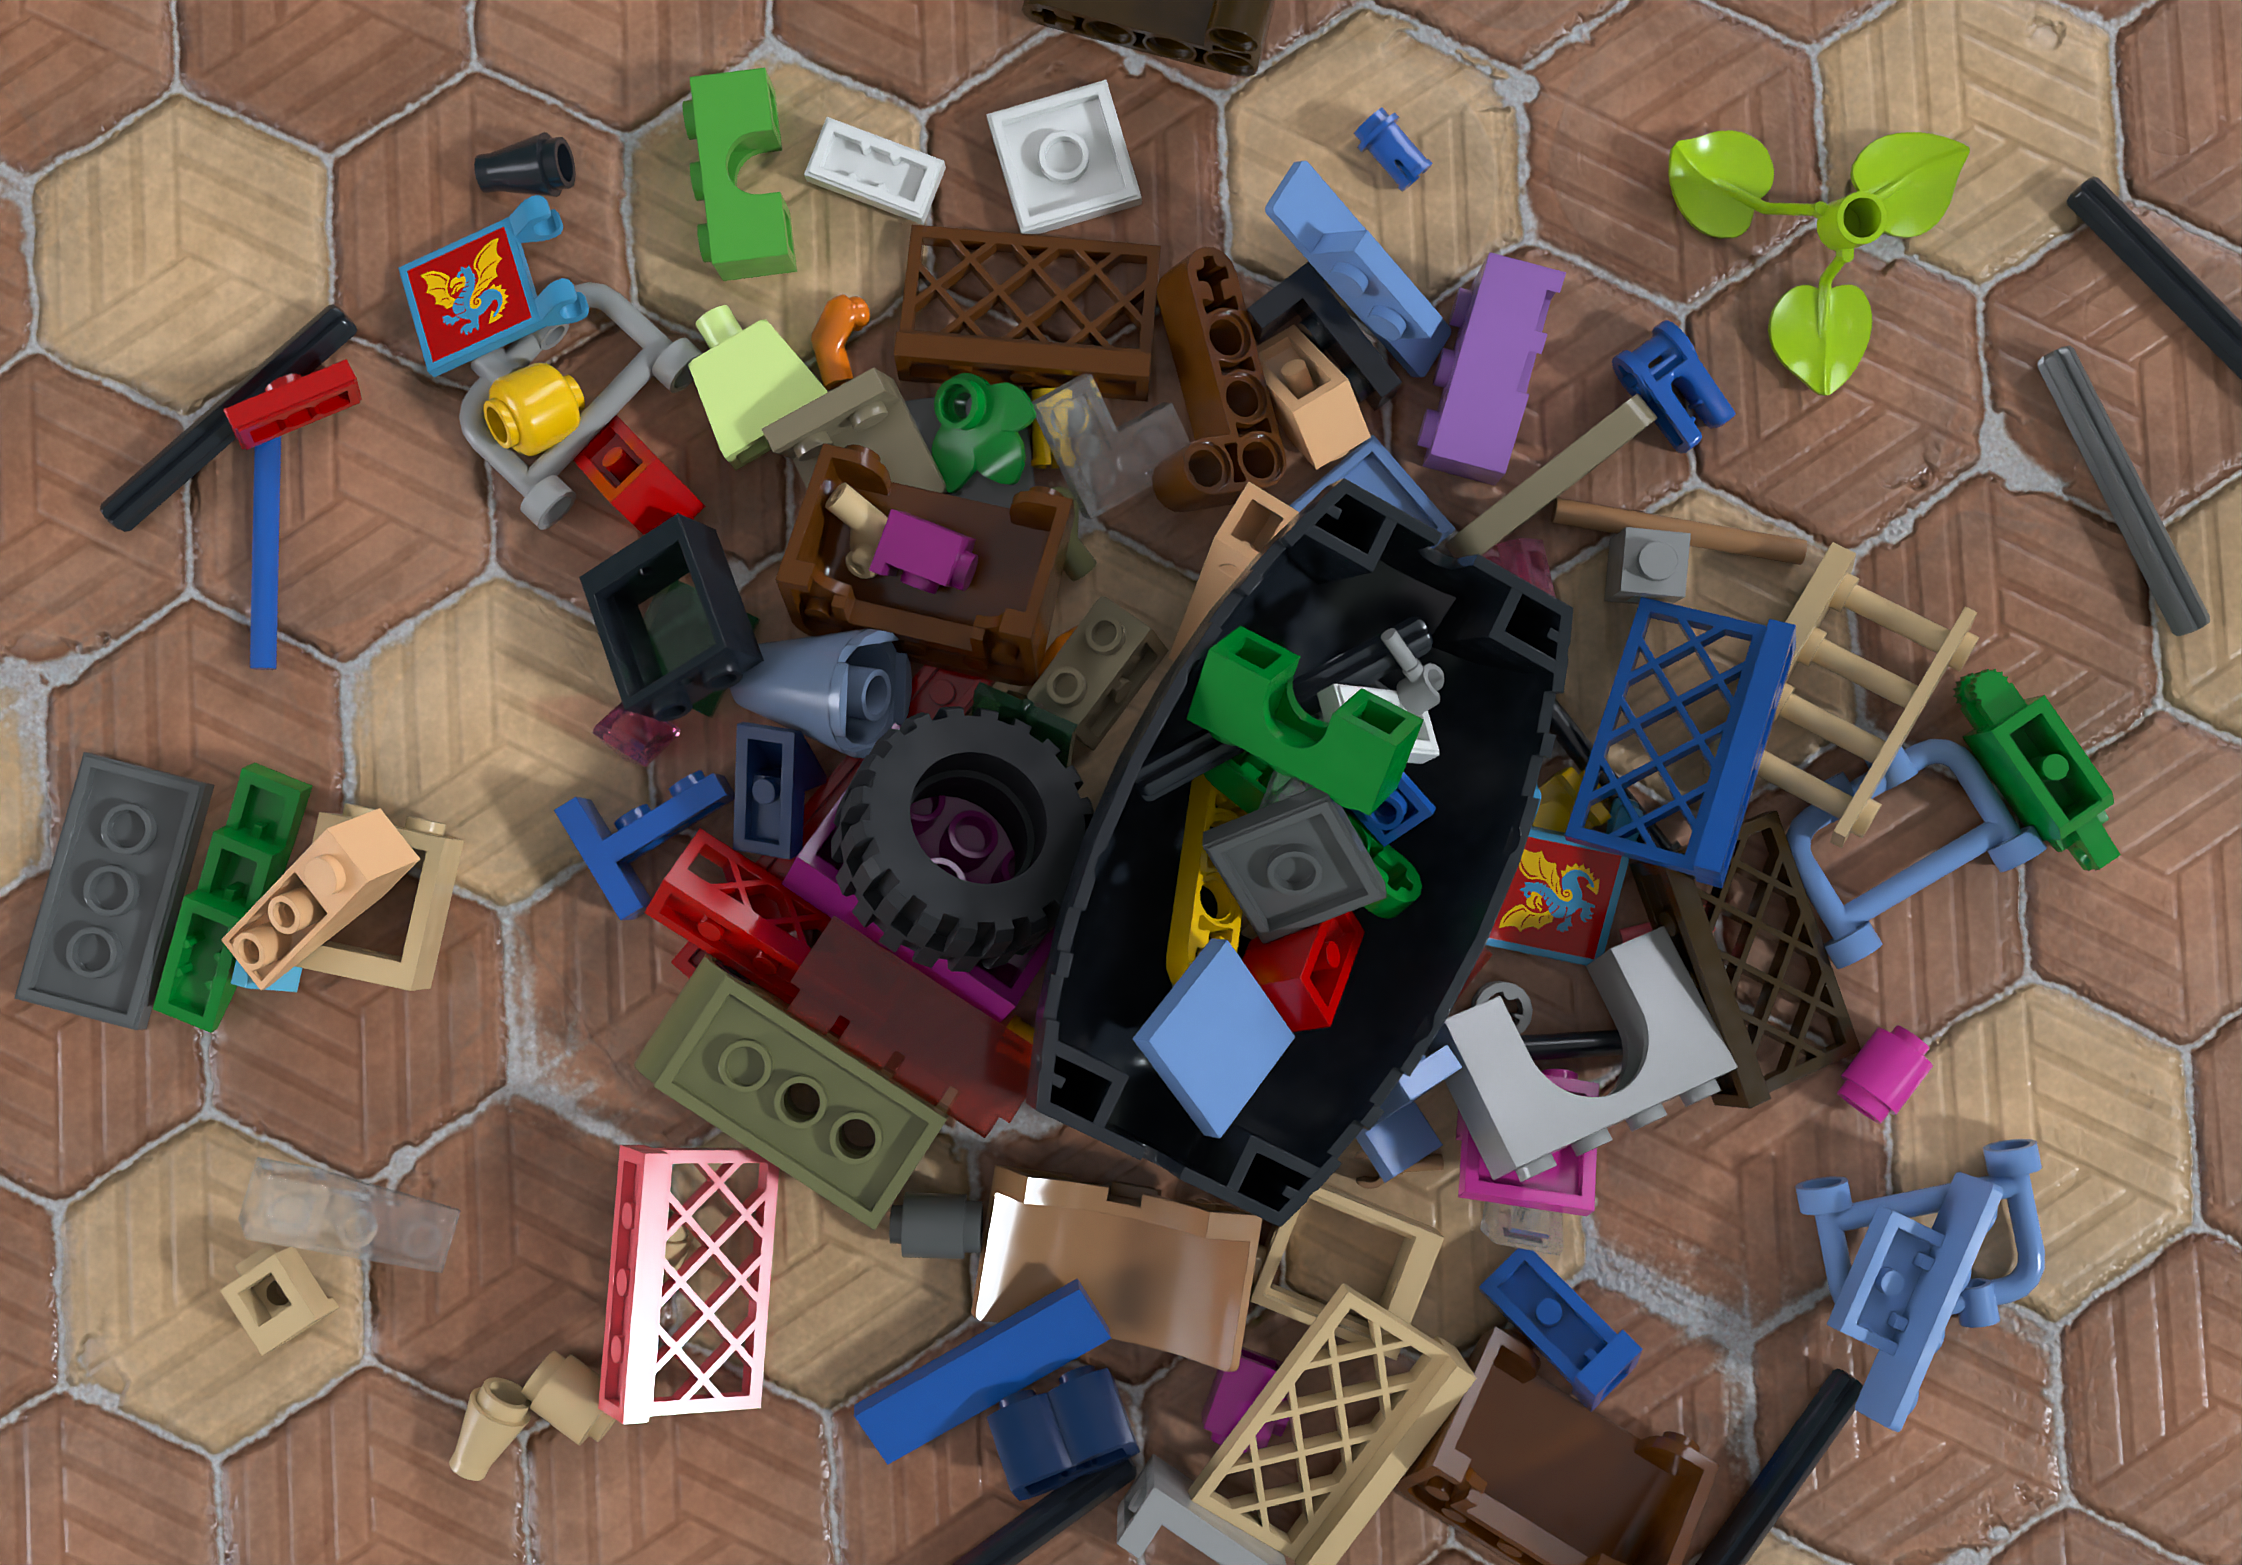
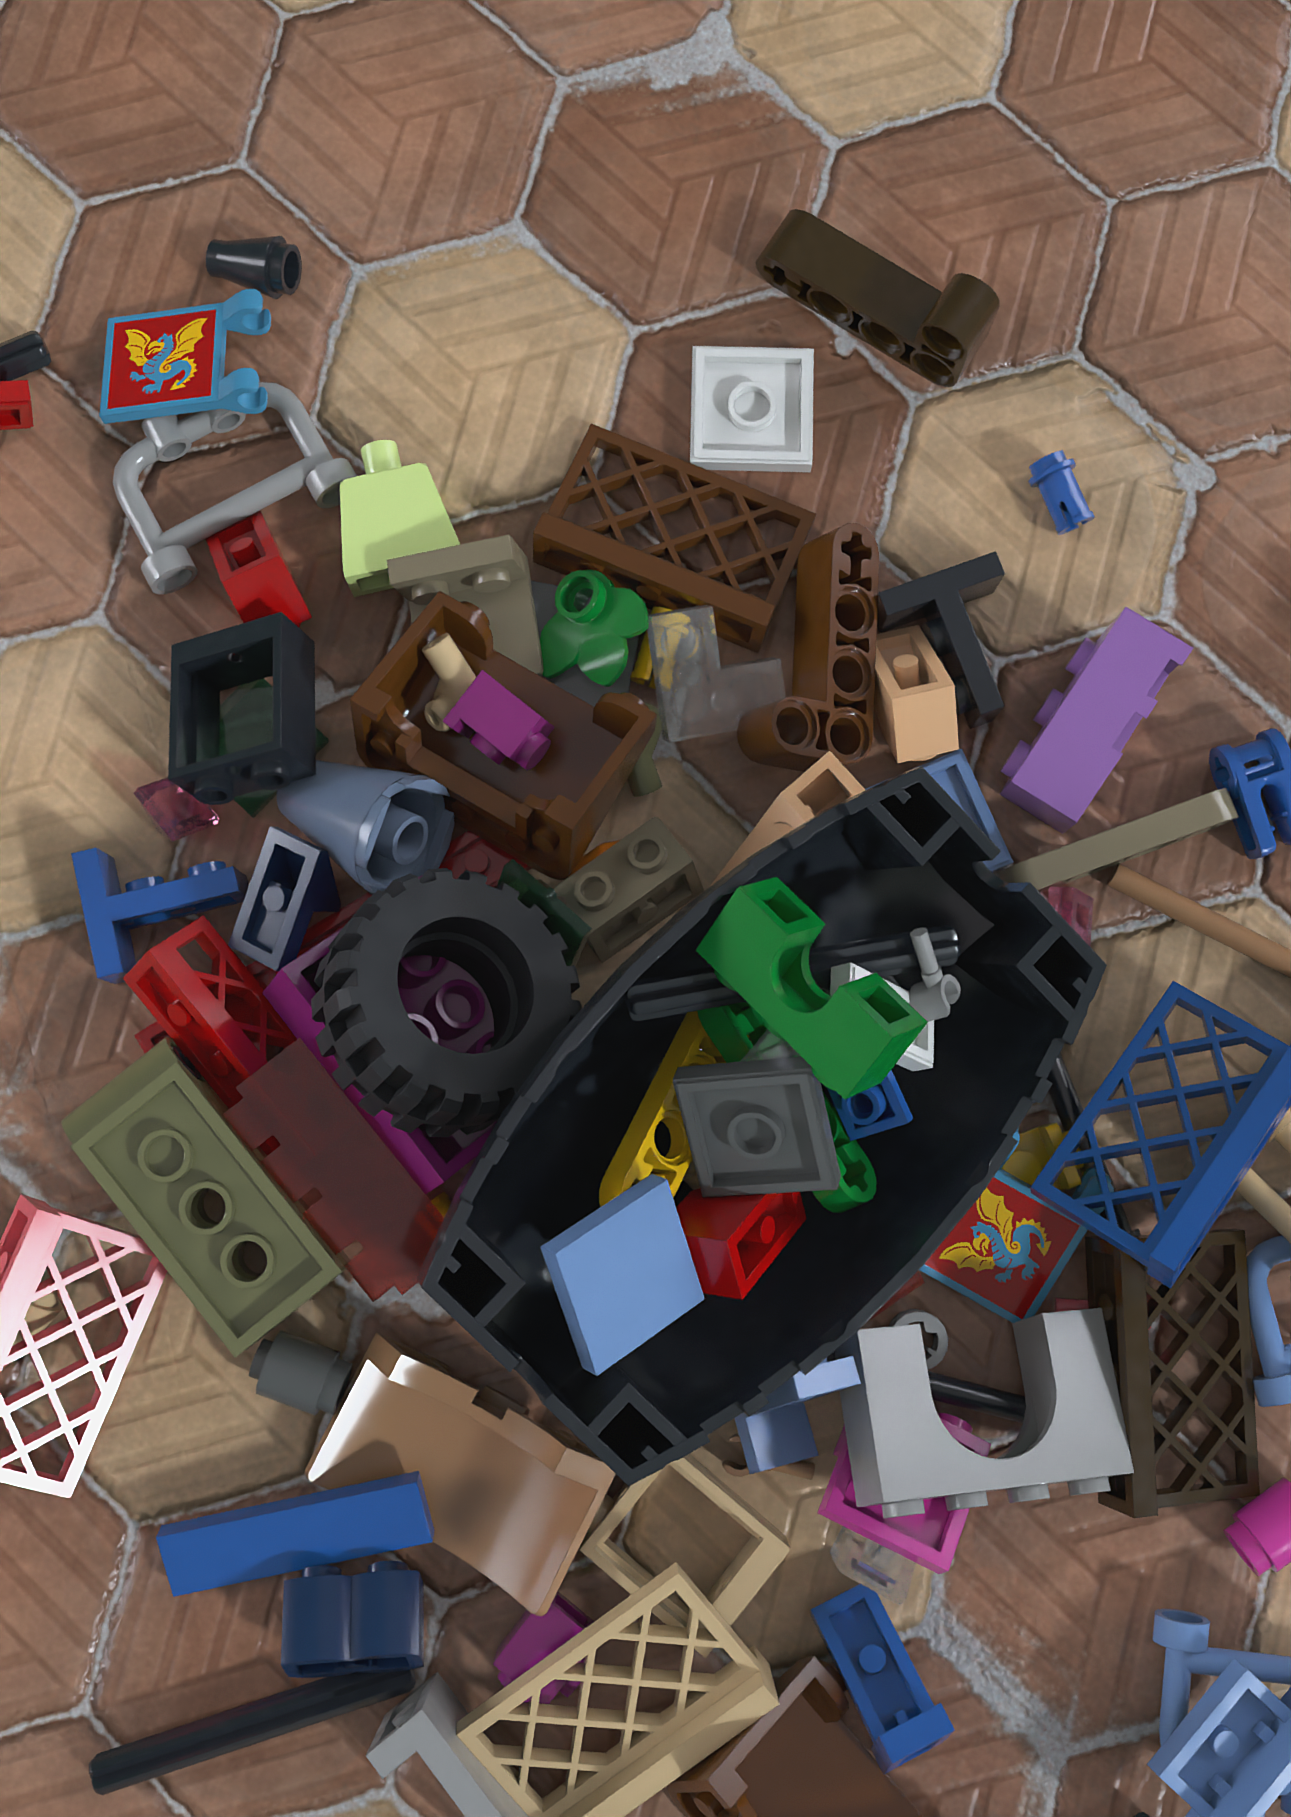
camera: 15 degrees right, 5 degrees down
yellow head [483,363,585,456] -> none
bright green arch [682,67,797,281] -> none
white plate [804,117,946,225] -> none
orange arm [811,294,870,390] -> none
medium blue bracket [1265,161,1451,377] -> none
light grey brick [1604,527,1691,605] -> none

